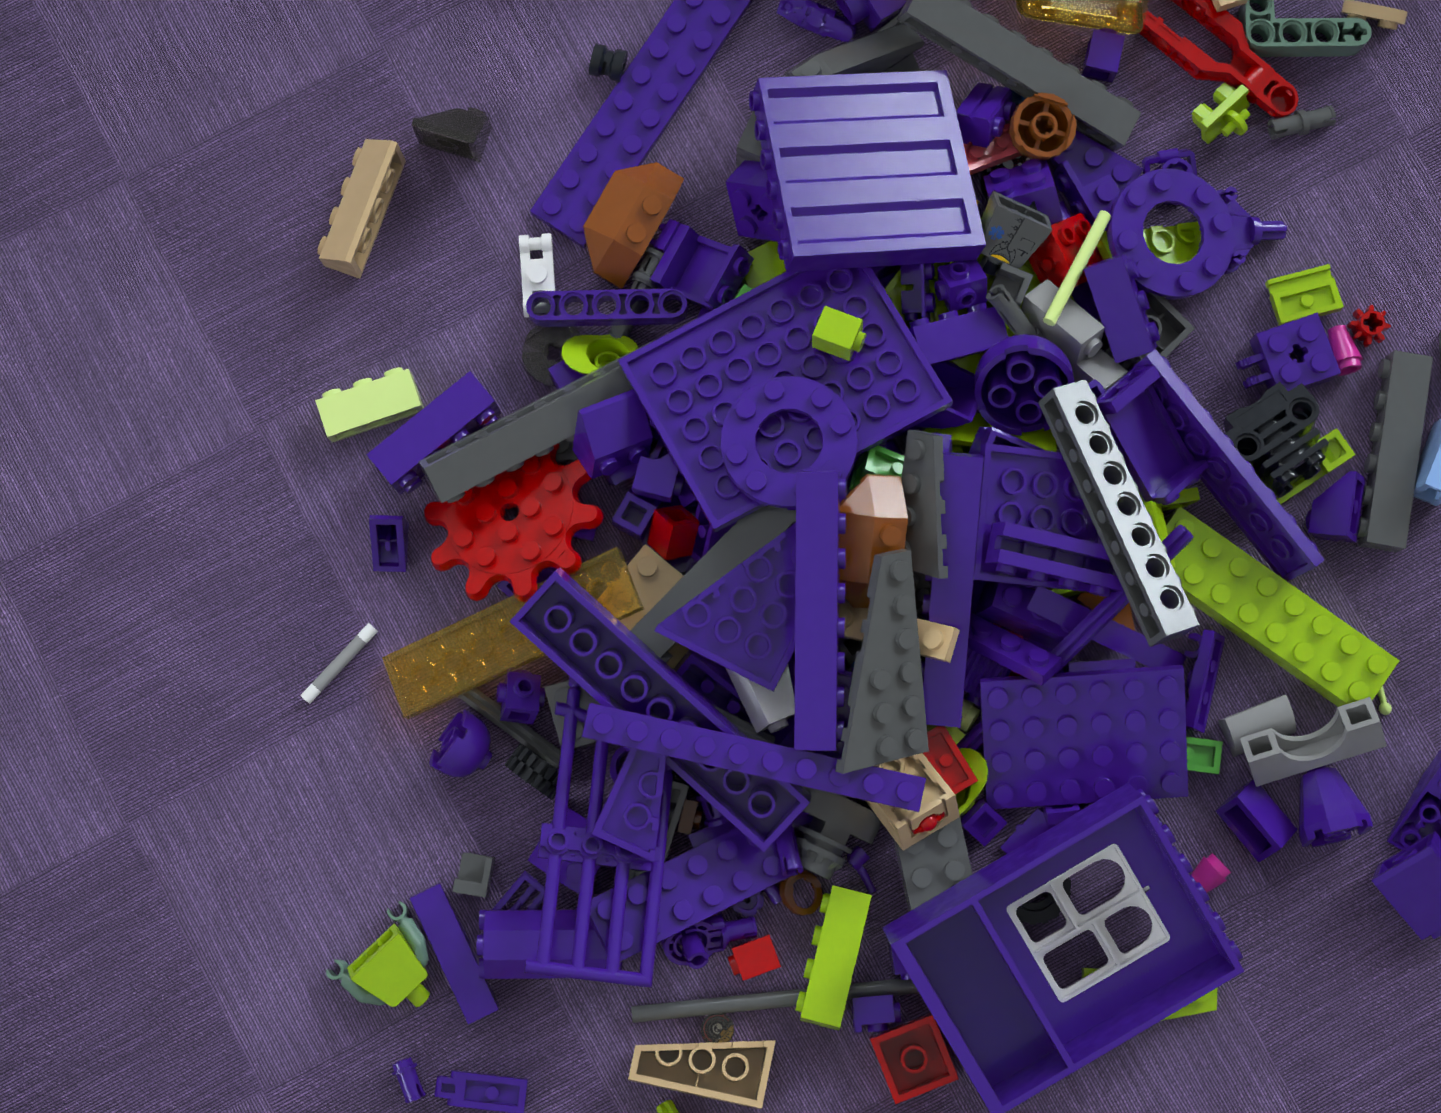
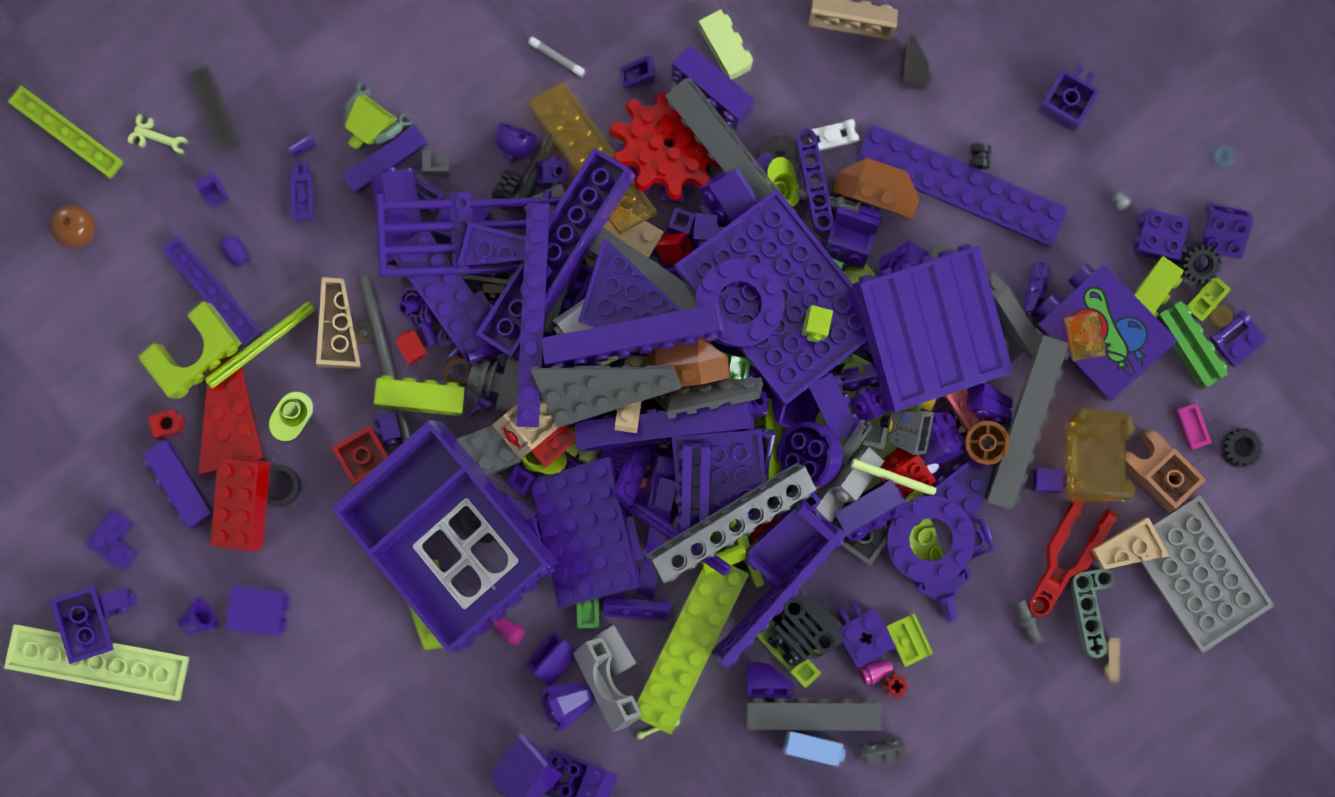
camera: 75 degrees right, 0 degrees up
lime hips [1192,83,1250,145] -> none

